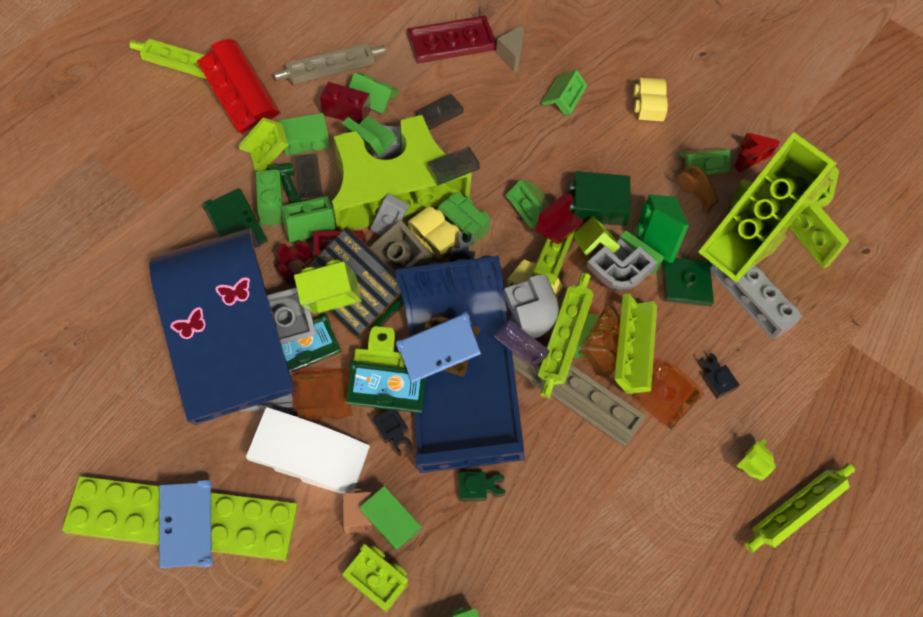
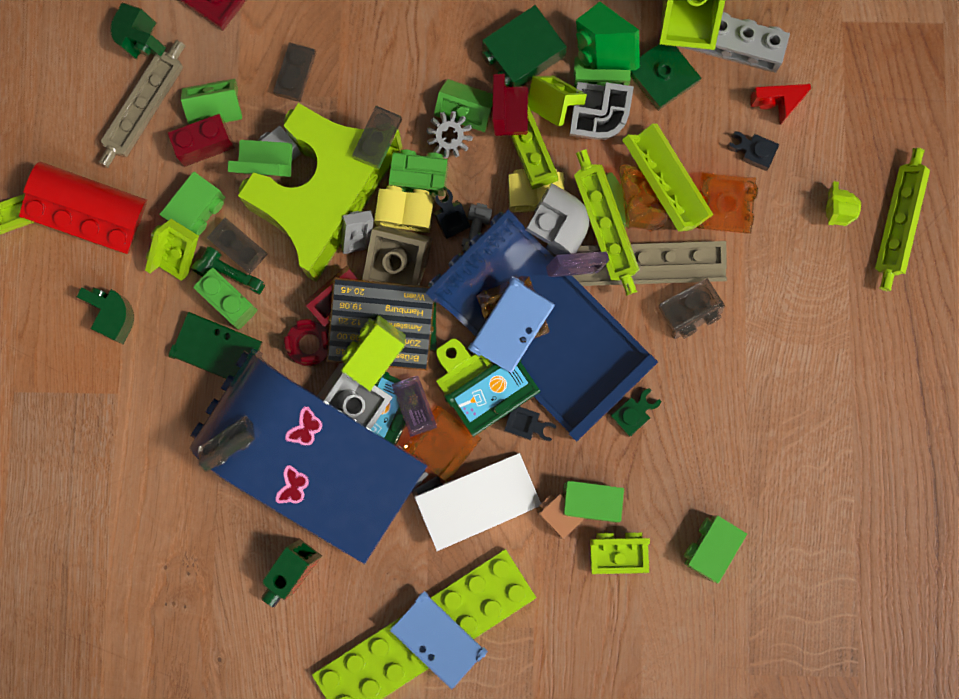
camera: 30 degrees left, 20 degrees up
bright green brick [281,196,336,242] -> none
none -> dark green brick [77,287,134,345]
none -> dark green brick [110,2,166,60]
none -> clear smoke plate [198,416,255,472]
none -> dark green torso [261,539,322,607]
none -> tile [392,376,437,437]
none -> light grey gear [427,111,473,158]
none -> clear smoke bracket [658,278,725,339]
none -> red slope [750,84,811,125]

